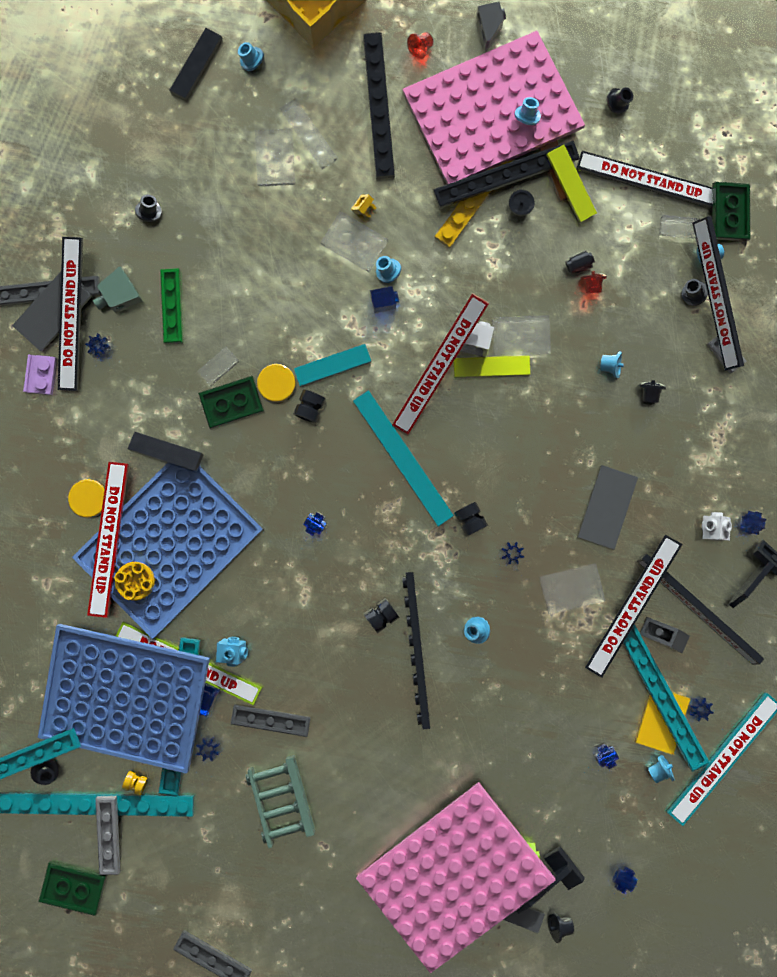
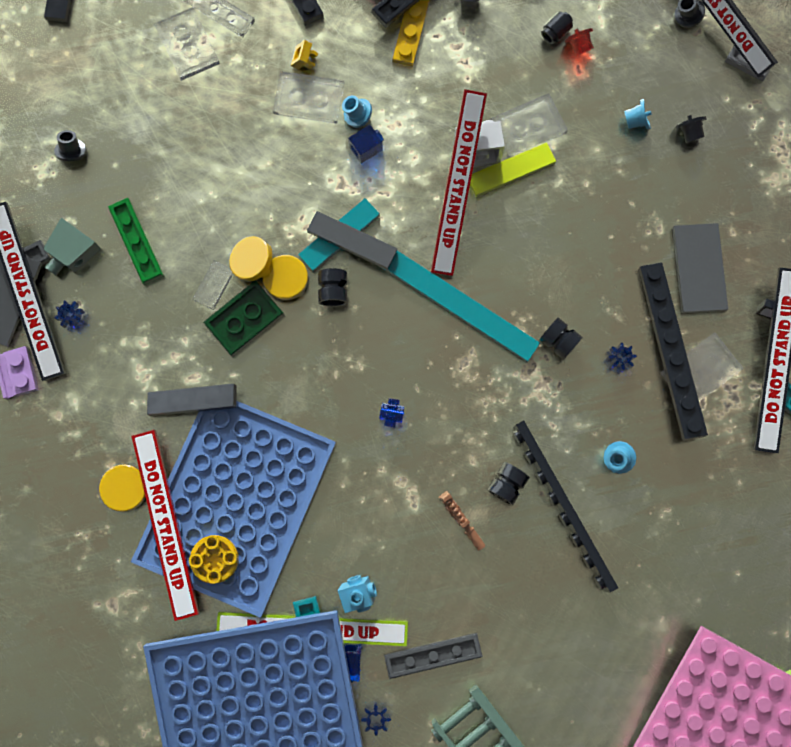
camera: 25 degrees left, 5 degrees down
none -> yellow tile [229,236,272,281]
none -> dark grey tile [307,211,397,270]
none -> nougat piece [439,491,485,551]
none -> black plate [639,262,708,441]

